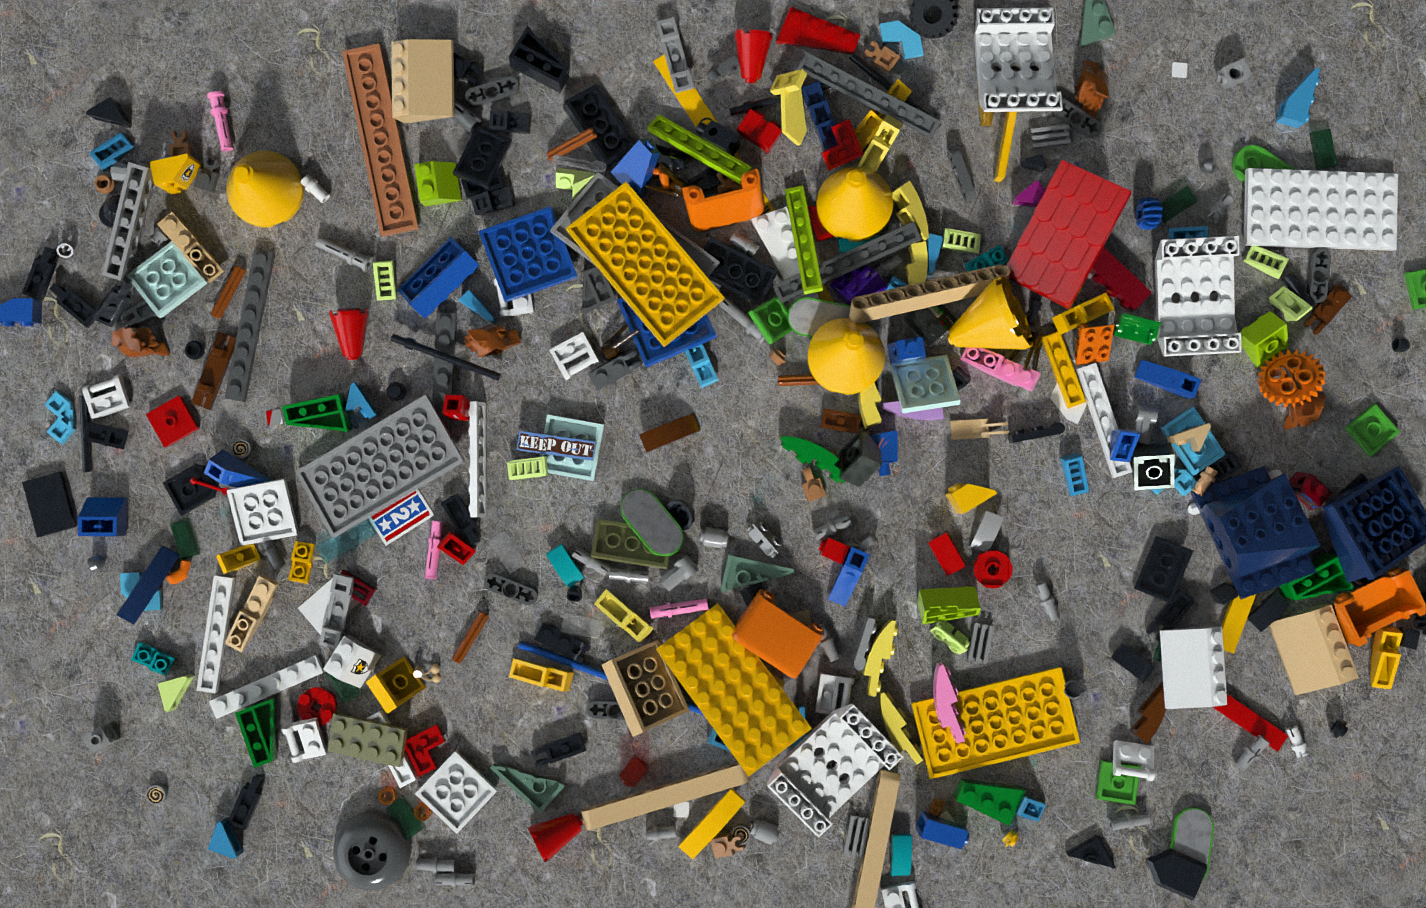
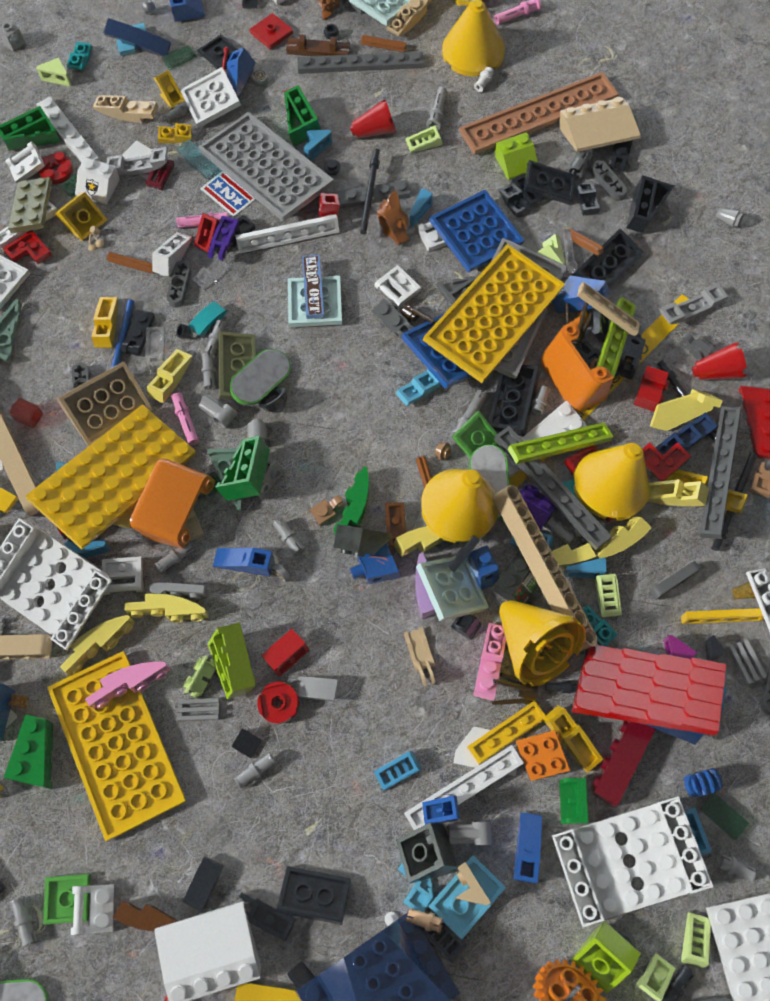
camera: 80 degrees right, 20 degrees down
orange arm [166,560,191,584] -> none
white plate [196,575,235,693] -> none
blue slope [397,237,479,319] -> none
yellowish green slope [507,456,548,480] -> none
black hinge [530,732,587,767] -> none
reddish brown slope [639,413,700,453] -> none
red brick [818,537,850,564] -> none
yellow slope [945,483,997,514] -> none
black plate [1008,423,1065,444] -> none
dark azure slope [1016,794,1046,822] -> none
dark grey arm [1064,677,1087,699] -> none
none -> white slope [153,232,192,276]
none -> dark purple hinge [208,216,239,261]
none -> green wedge [215,436,270,501]
none -> black slope [232,728,262,759]
none -> black tile [449,535,480,572]
none -> tan tile [577,282,640,336]

